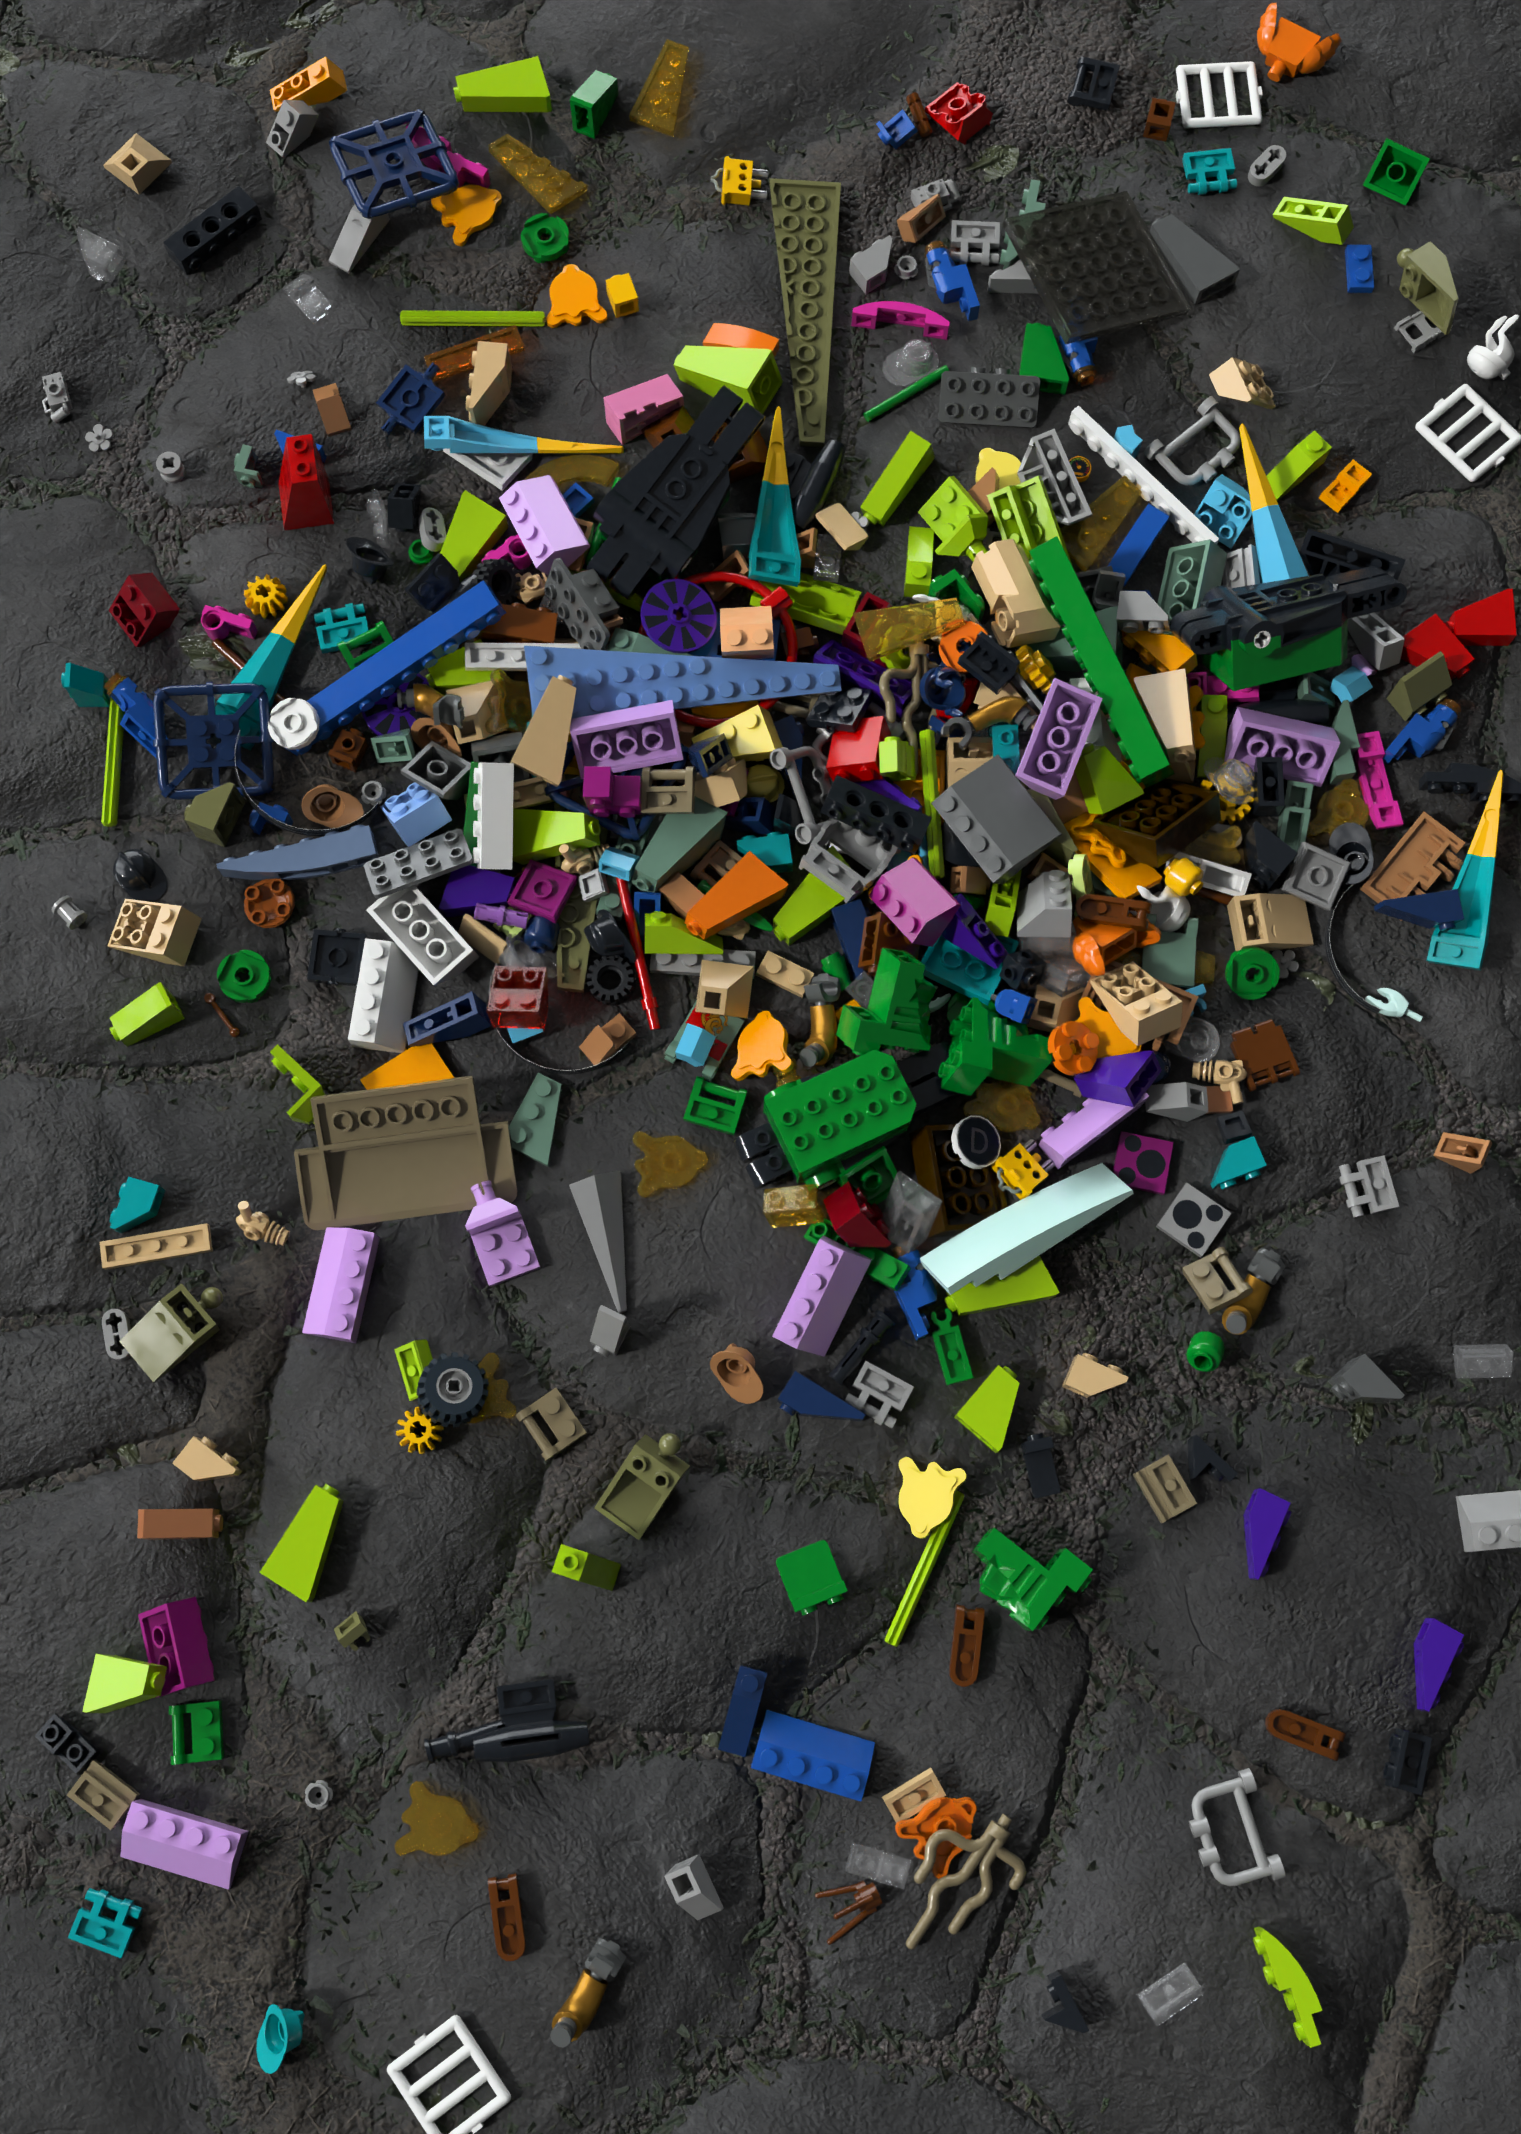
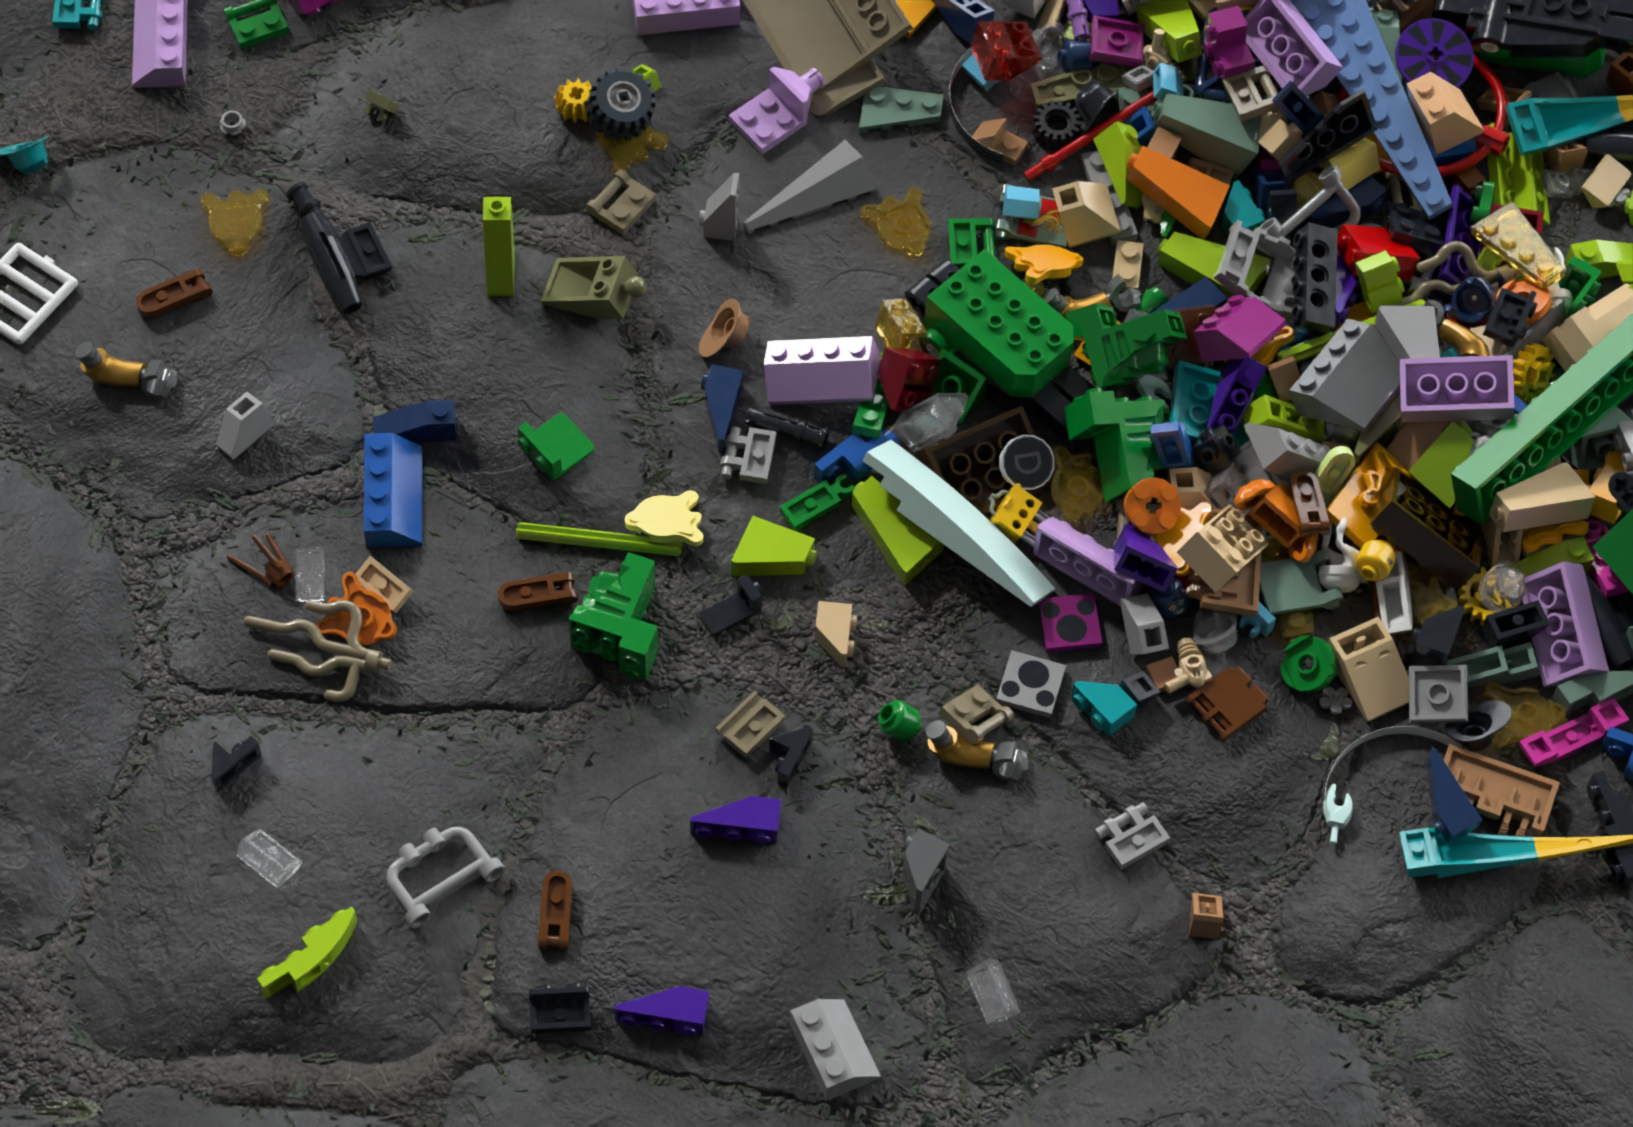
camera: 70 degrees right, 15 degrees down
lime slope [259,1484,344,1602] -> none
none -> black wedge [1278,89,1378,184]
none -> light grey slope [1375,306,1440,363]
none -> green plate [1470,180,1494,230]

